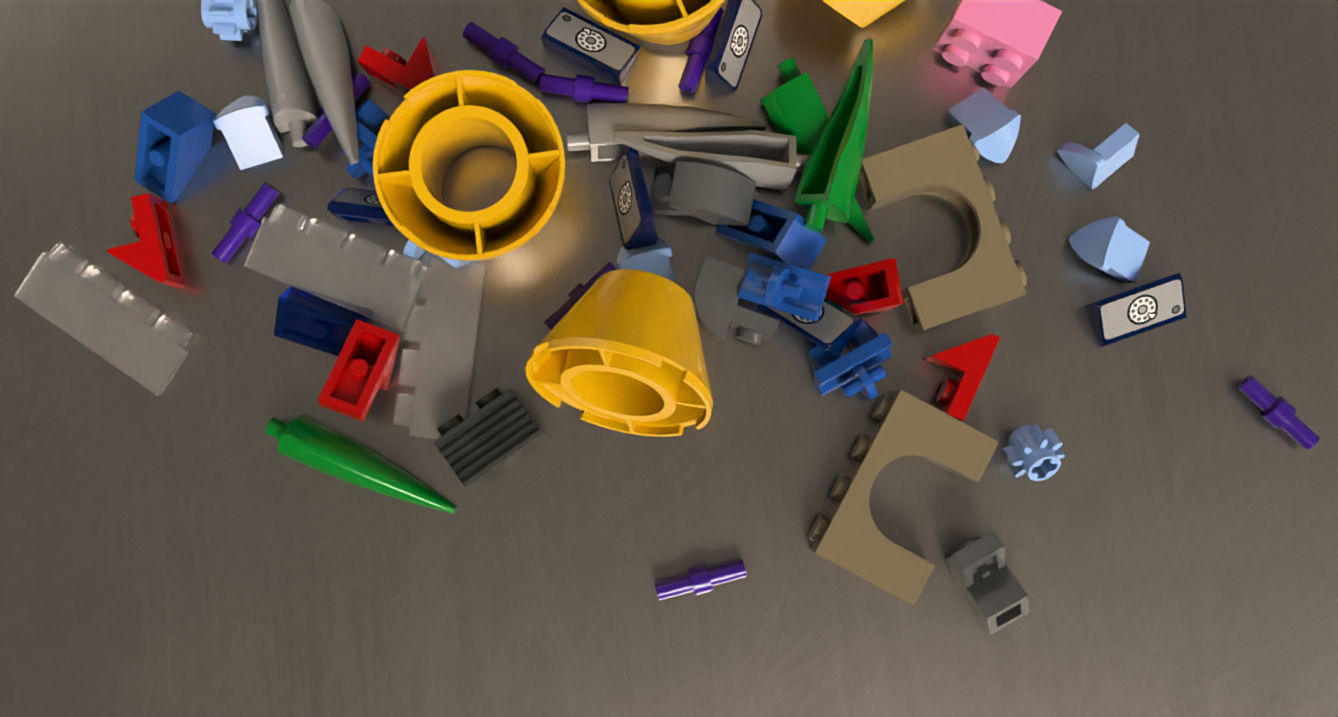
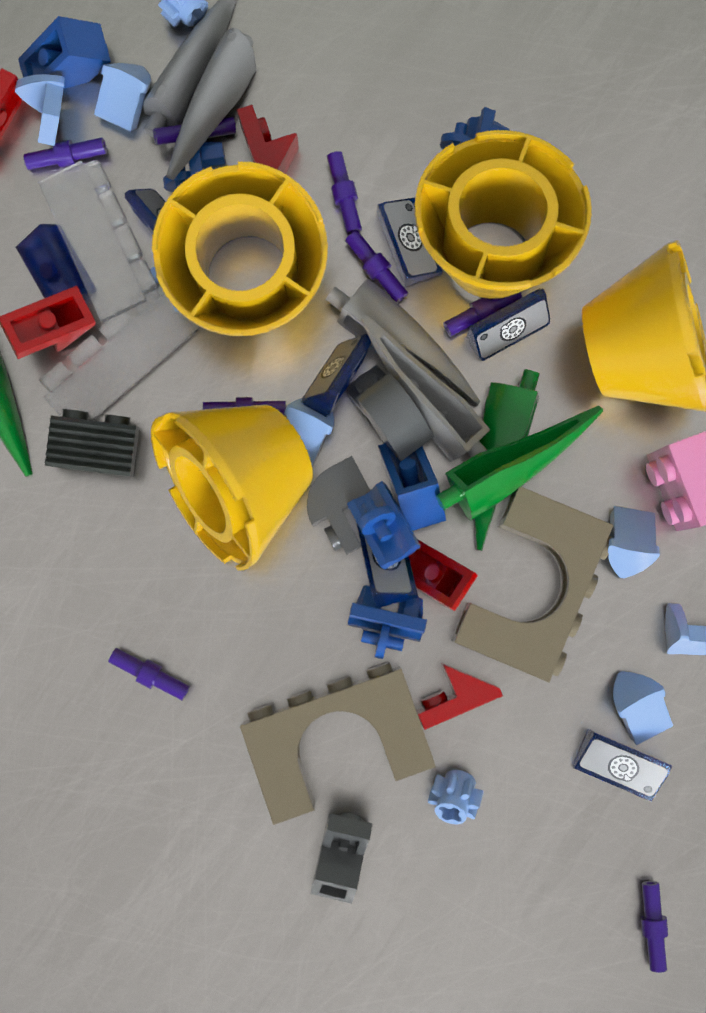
camera: 40 degrees right, 0 degrees up
none -> light blue tile [15,74,65,146]

